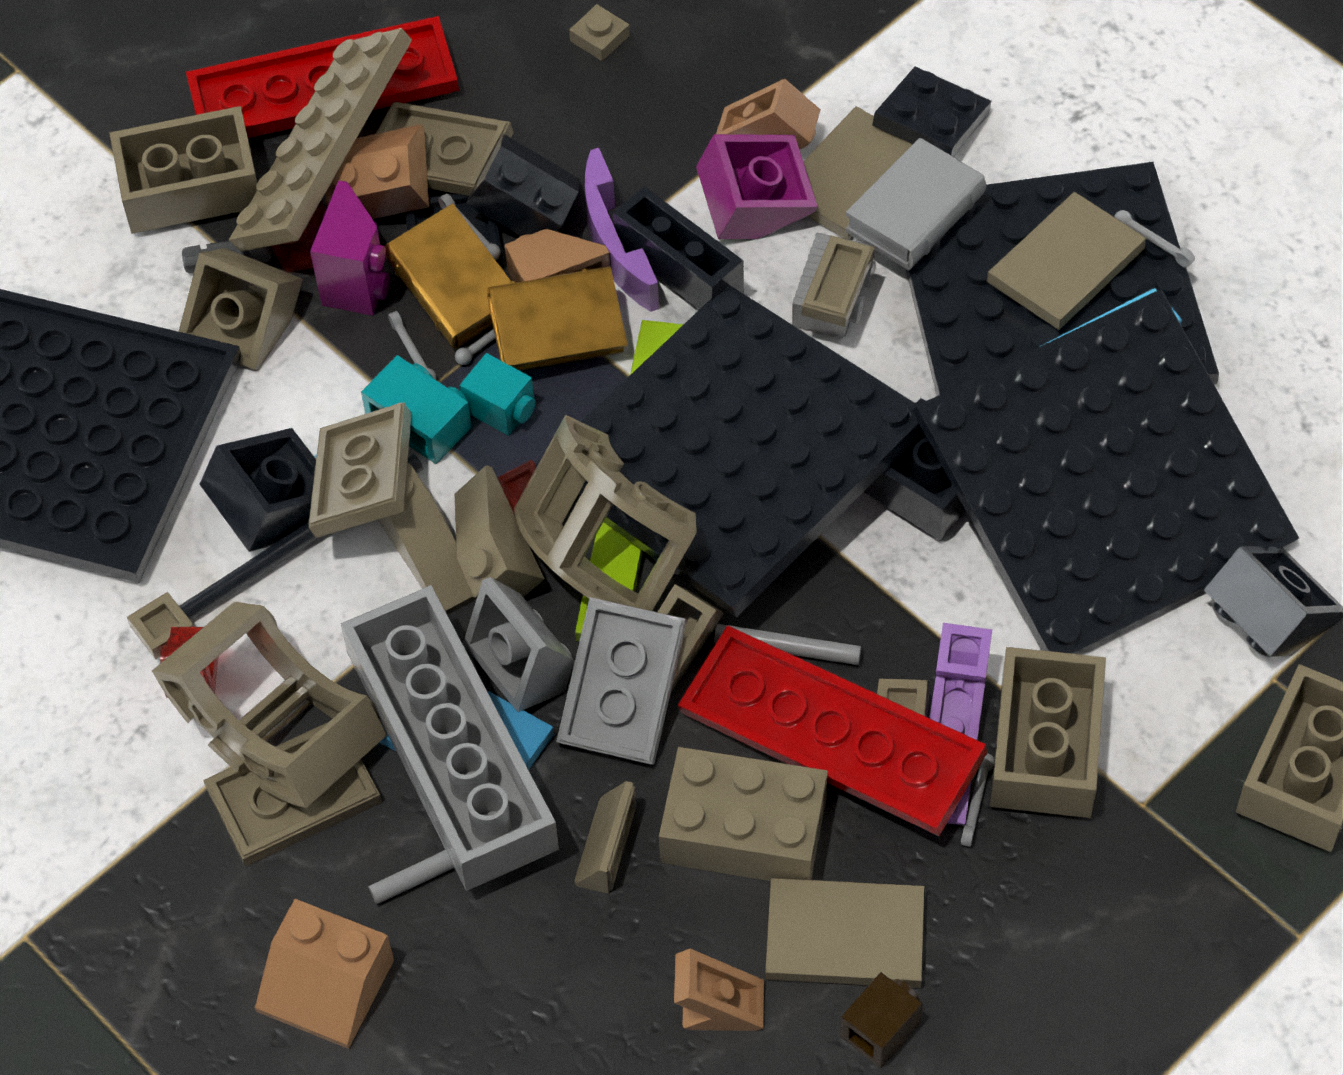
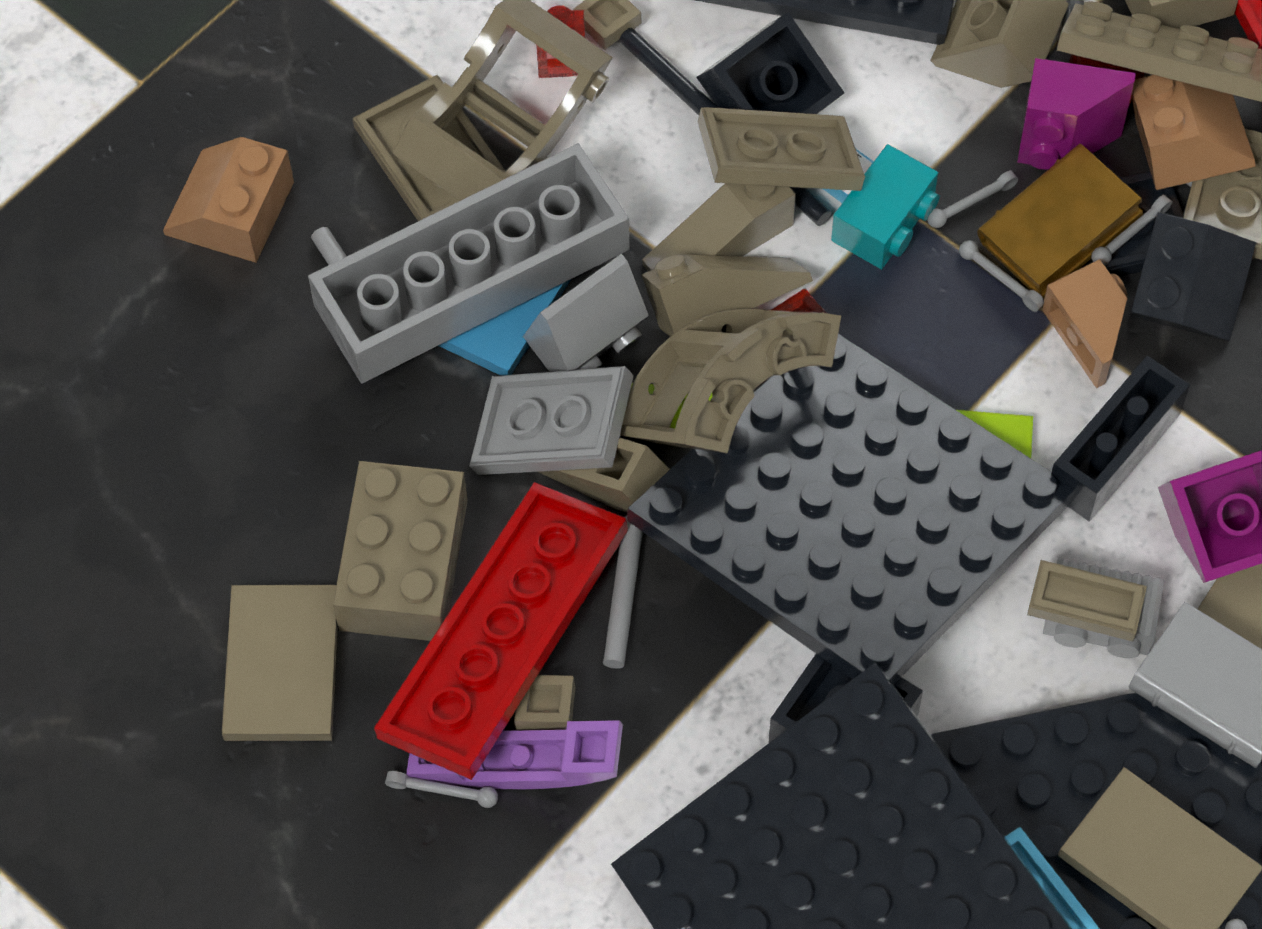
camera: 85 degrees right, 5 degrees up
teal brick [459,353,536,436] -> none
pearl gold piece [487,267,628,371] -> none
dark tan slope [574,781,637,894] -> none
medium lavender slope [585,148,659,312] -> none
medium nougat slope [674,949,764,1031] -> none
dark brown brick [840,972,922,1068] -> none
dark tan brick [990,647,1106,818] -> none

